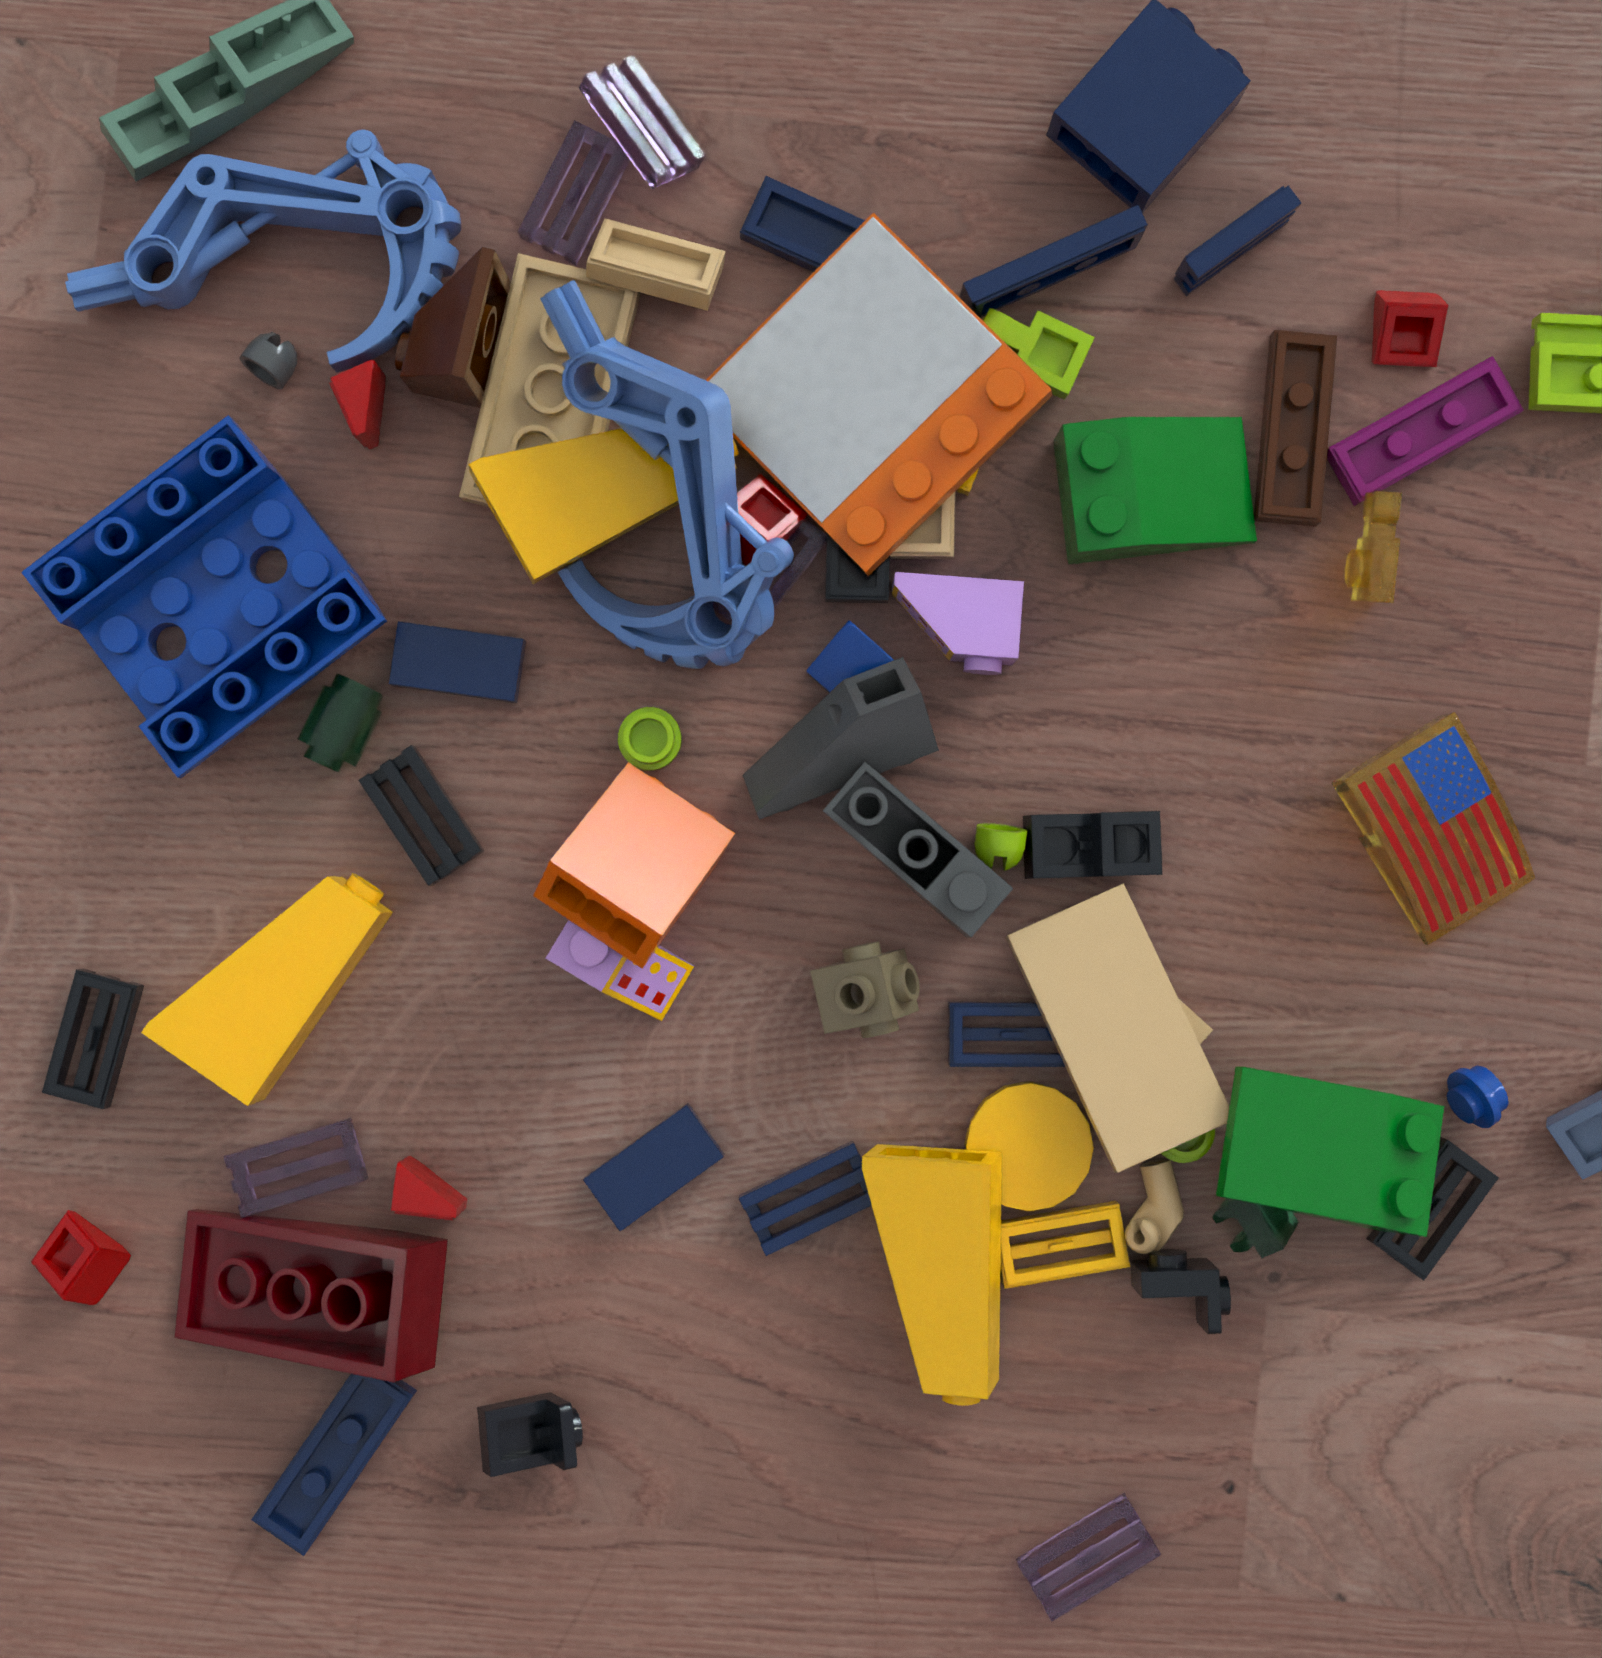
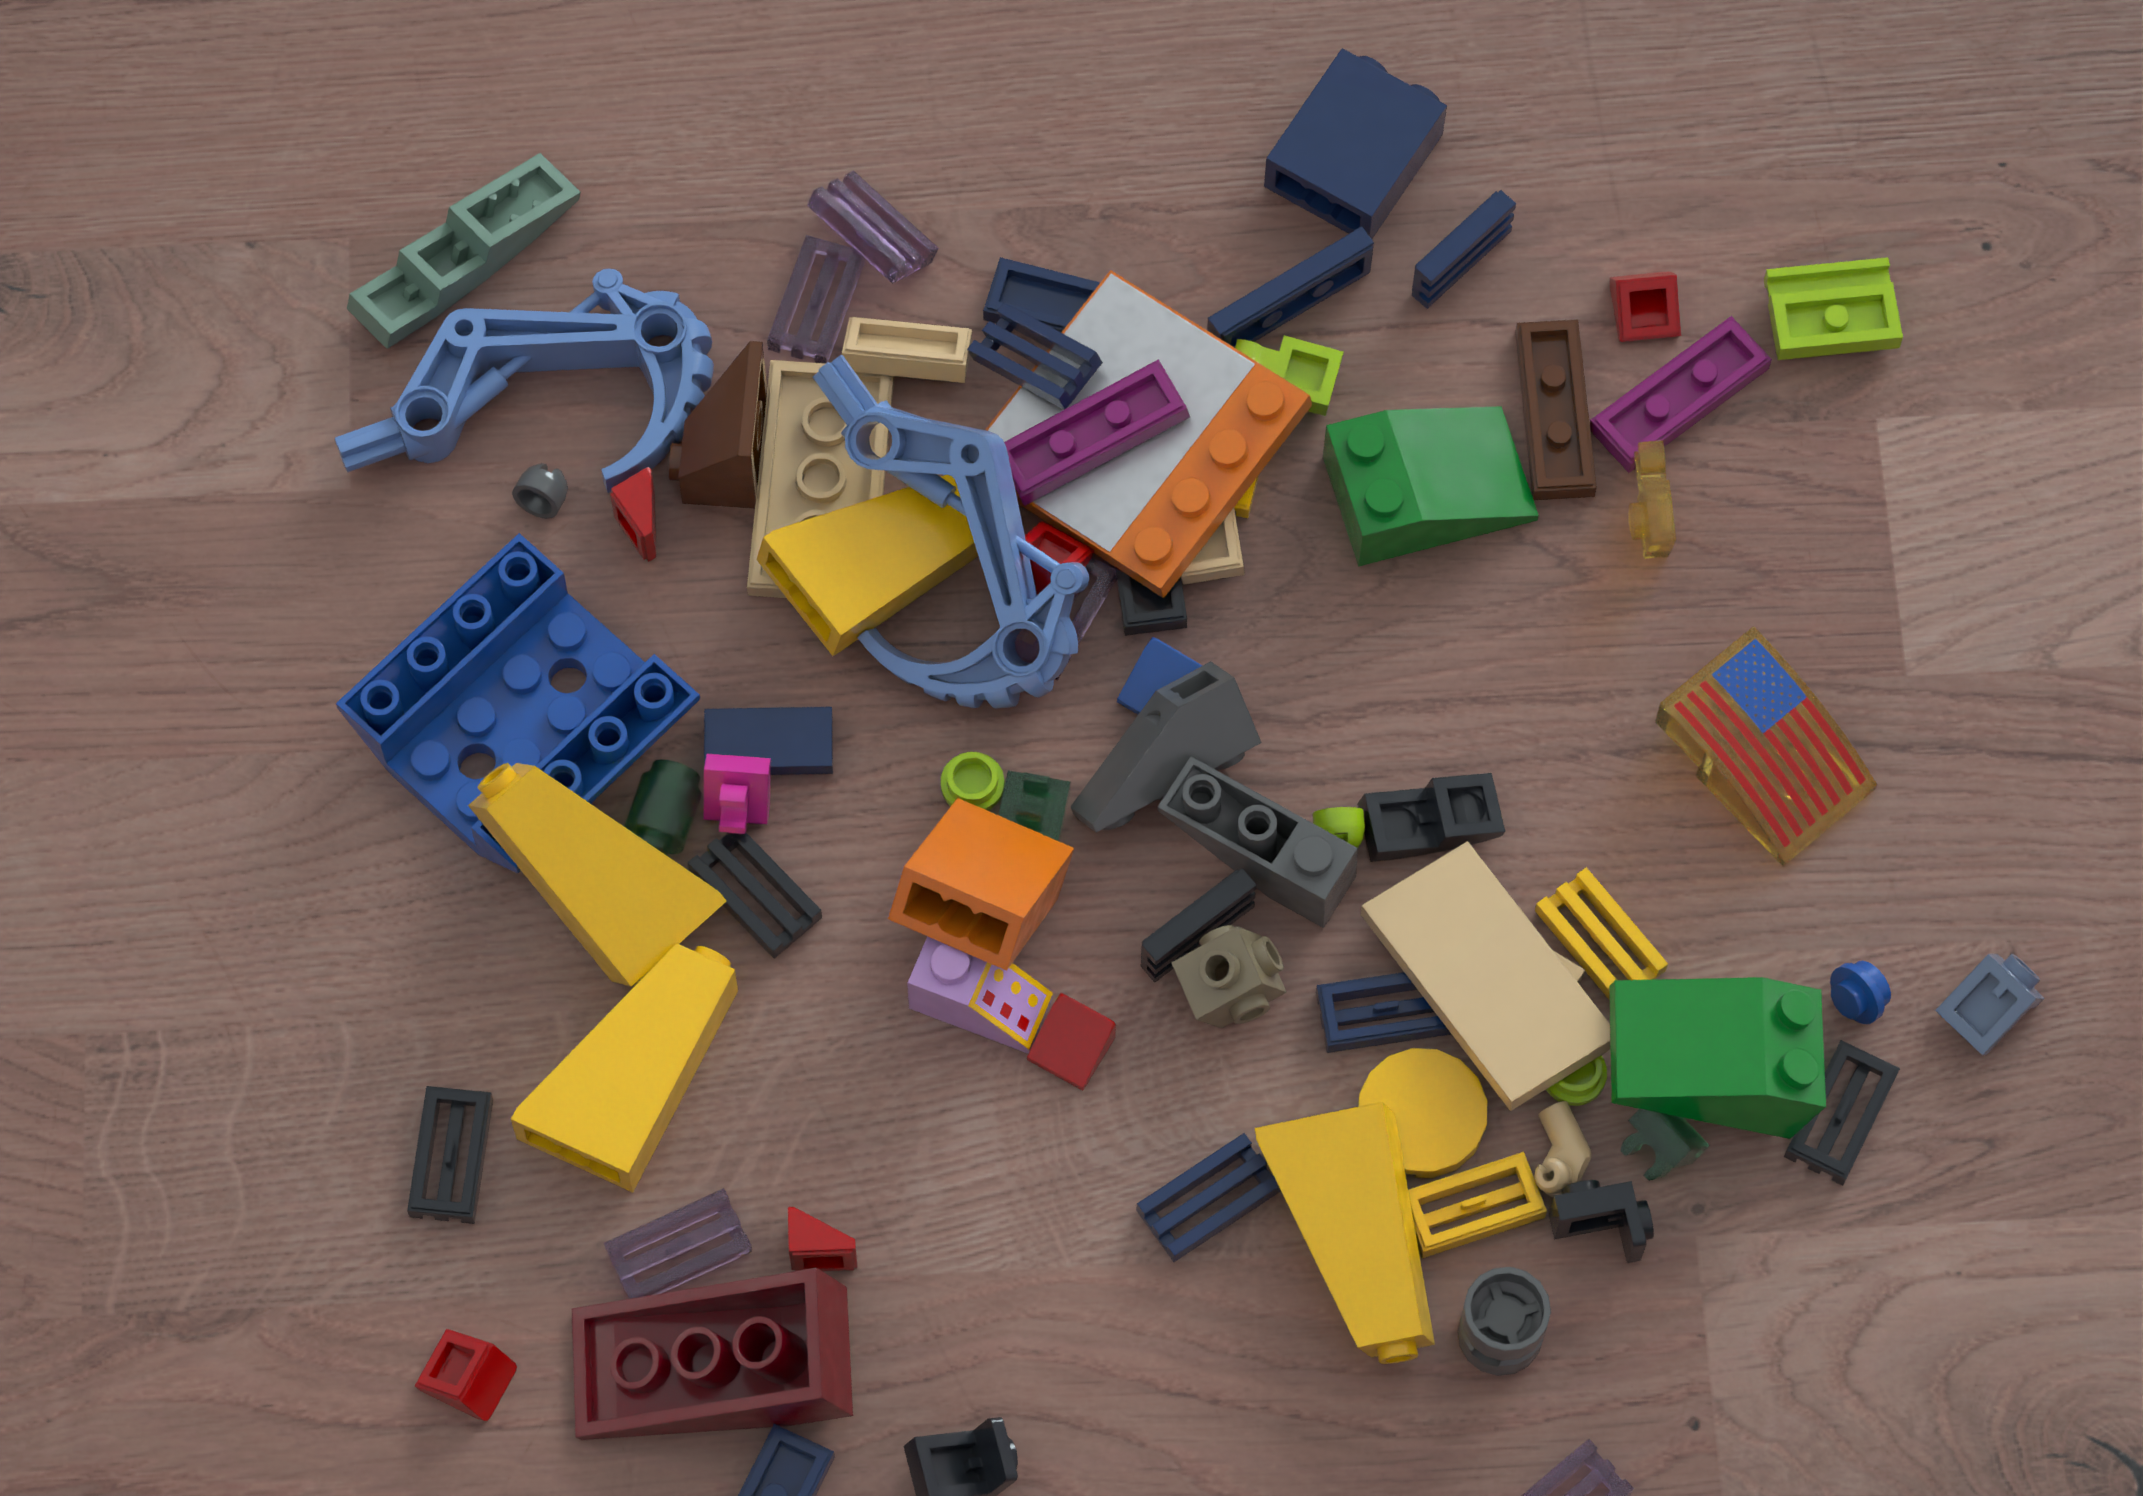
camera: 10 degrees left, 20 degrees down
dark blue tile [583,1103,725,1231] -> none
lavender slope [892,572,1024,675] -> none
none -> yellow slope [468,763,726,987]
none -> dark pink tile [703,754,771,834]
none -> dark blue tile [967,302,1103,410]
none -> clear green tile [998,770,1071,842]
none -> magenta tile [1004,359,1190,506]
none -> red slope [1027,993,1116,1091]
none -> black tile [1140,868,1257,983]
none -> dark grey wheel [1457,1267,1551,1376]
none -> yellow tile [1535,867,1668,1000]

